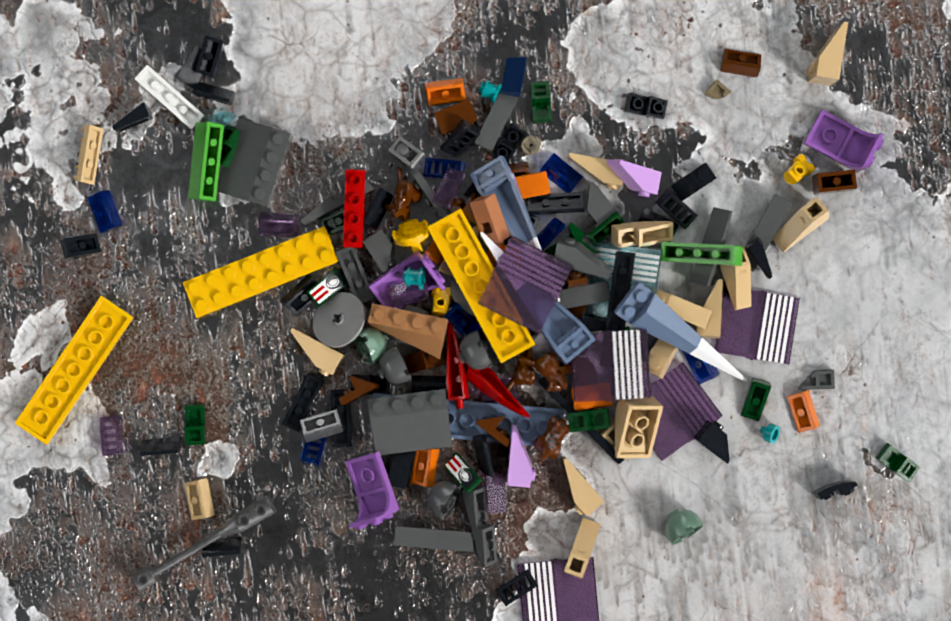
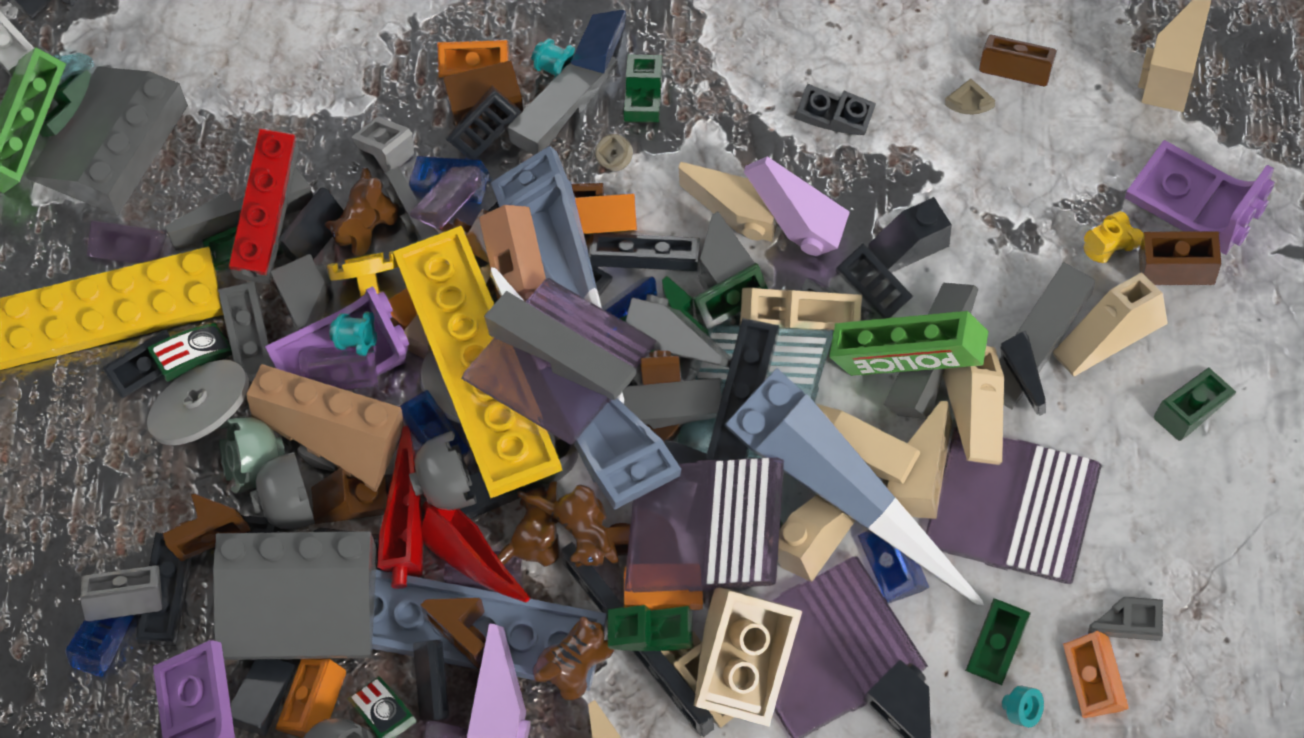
camera: 15 degrees right, 25 degrees down
black slope [192,82,235,106] -> none
black tile [282,372,325,432] -> none
tan slope [290,328,344,377] -> none
yellow plate [431,287,453,317] -> none
black slope [490,123,527,164] -> none
clear blue slope [540,153,583,193] -> none
none -> dark grey slope [484,291,636,400]
none -> dark green slope [1154,367,1236,441]

